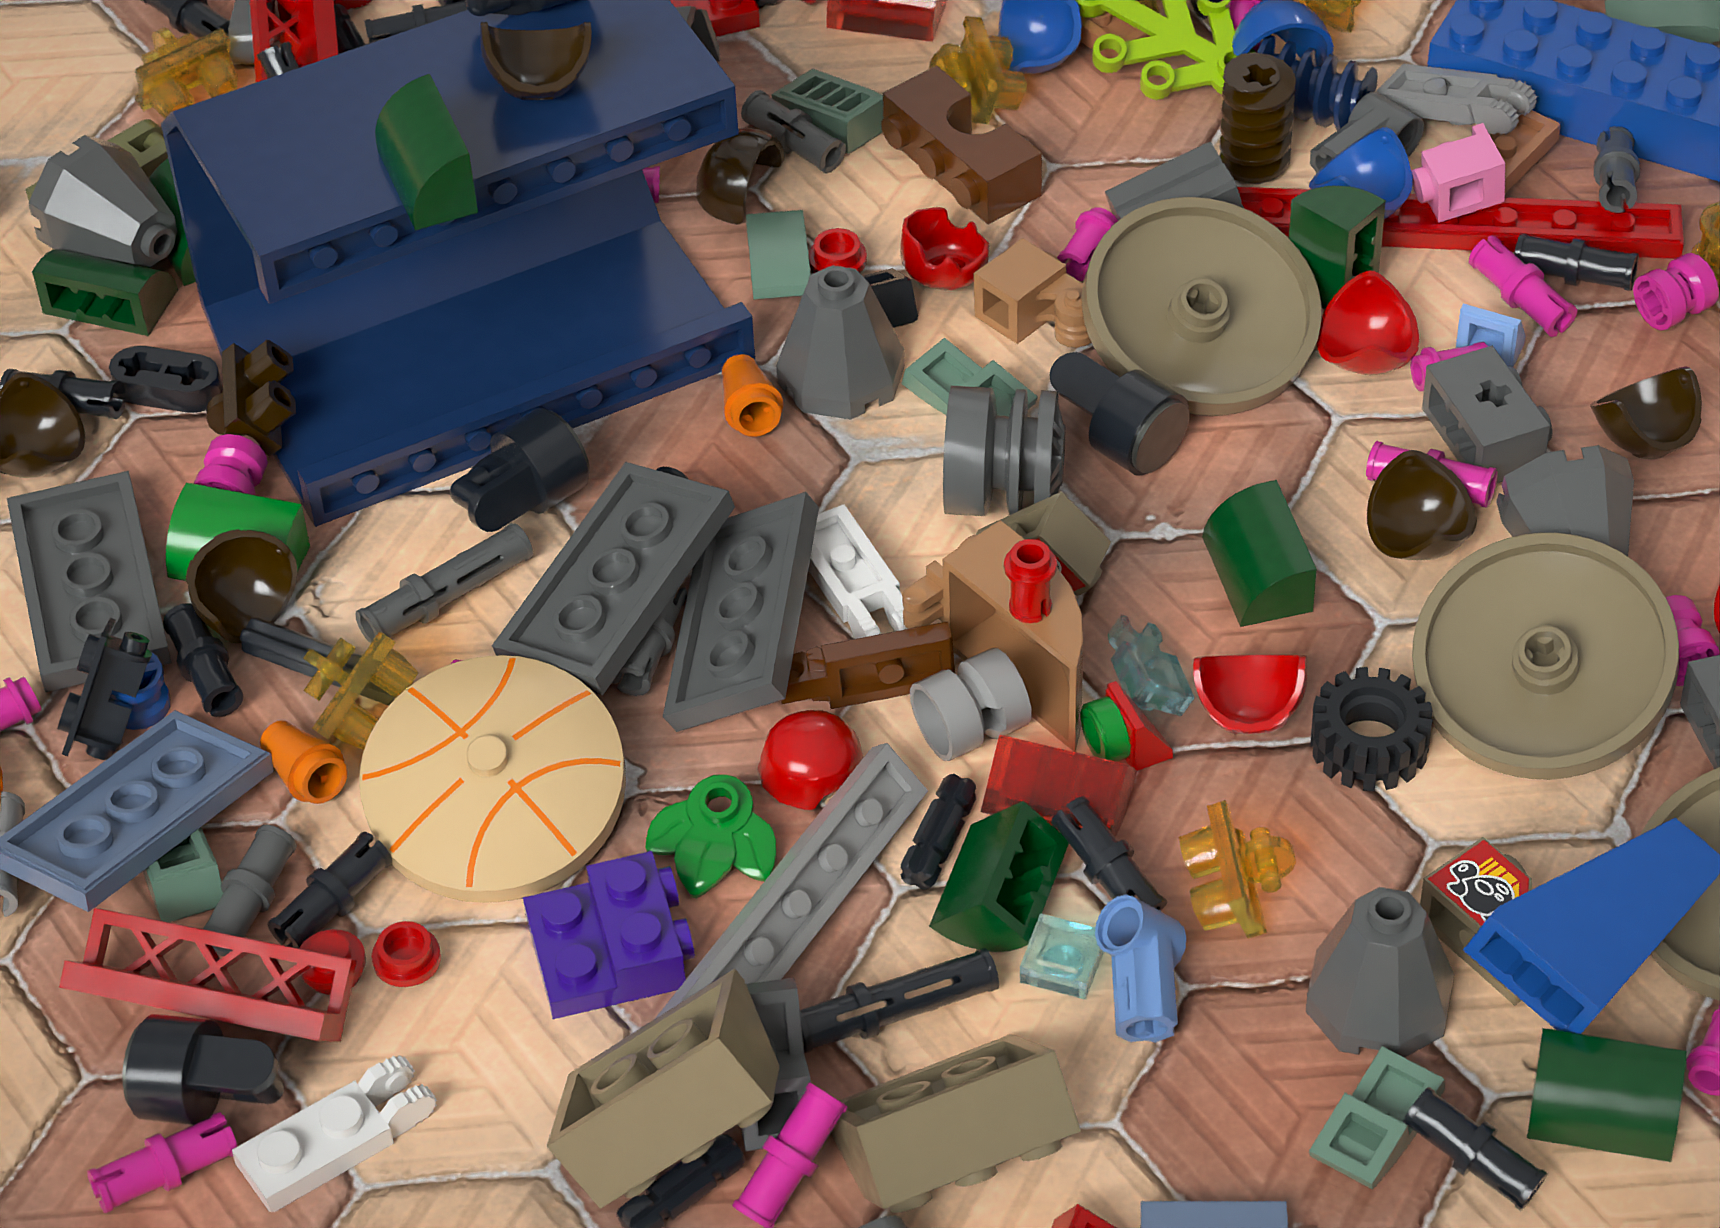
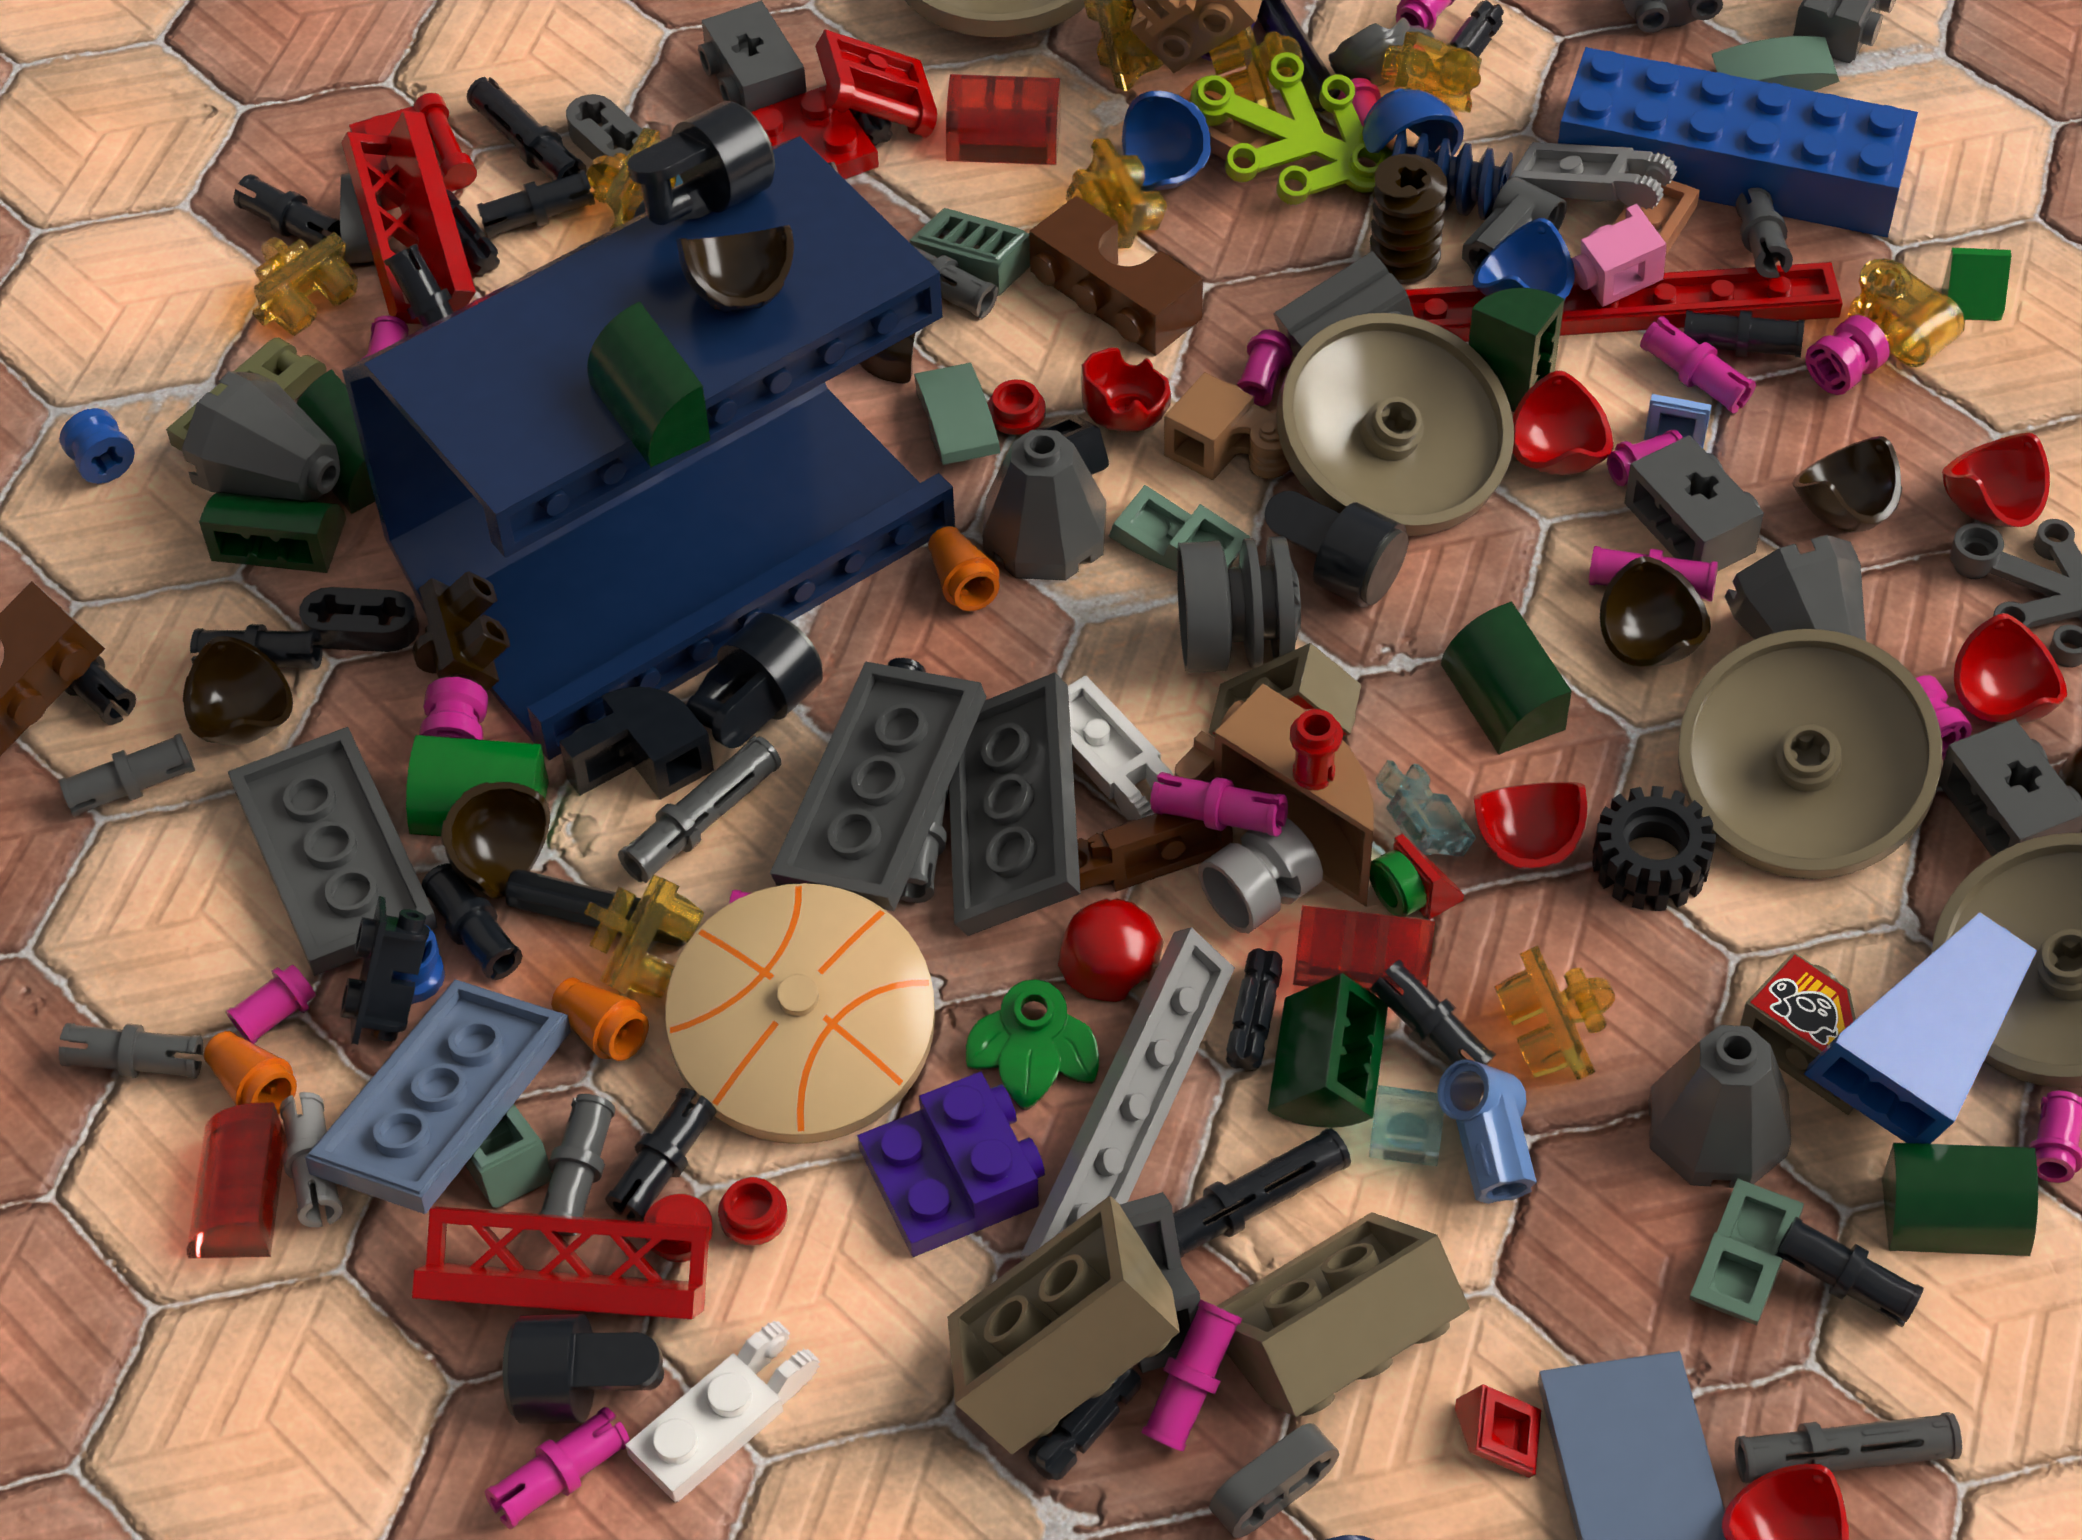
camera: 10 degrees left, 5 degrees up
none -> black brick [559,687,714,800]
none -> dark pink pin [1150,772,1288,837]

